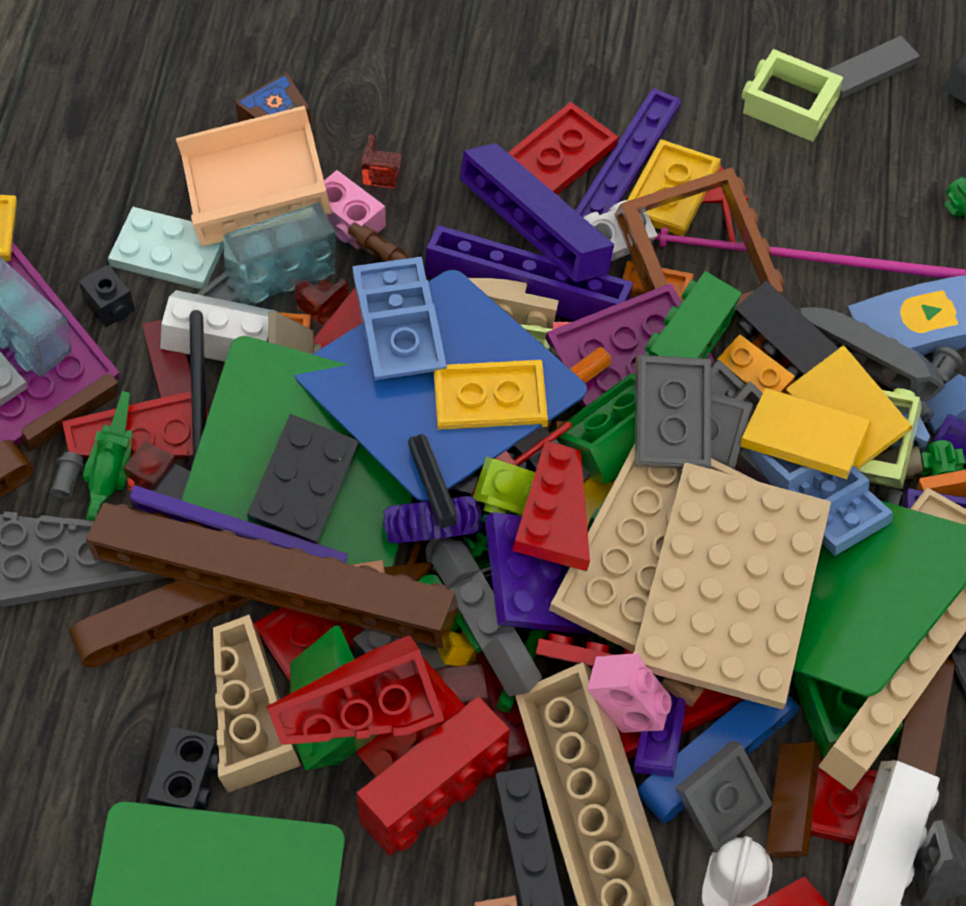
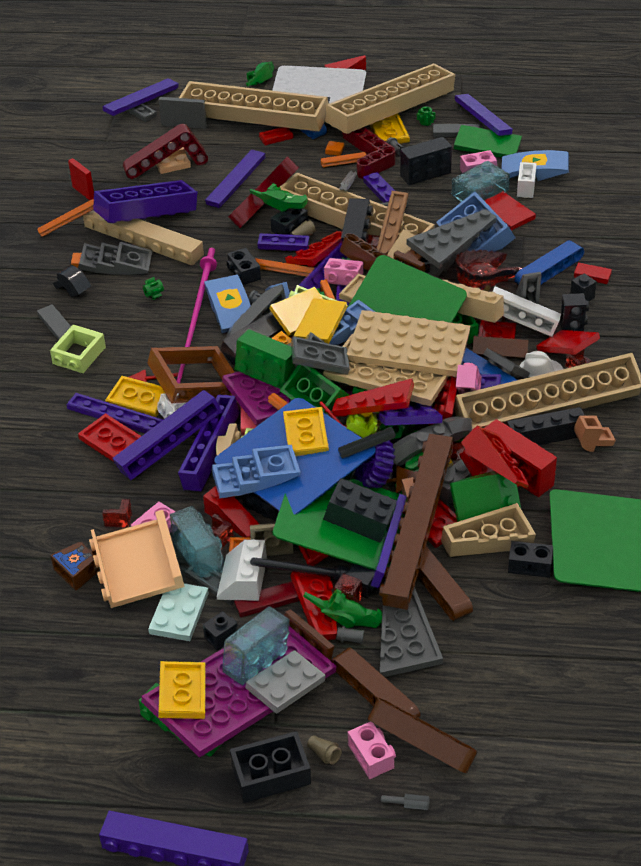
camera: 90 degrees left, 15 degrees down
reddish brown plate [348,222,425,269] -> none

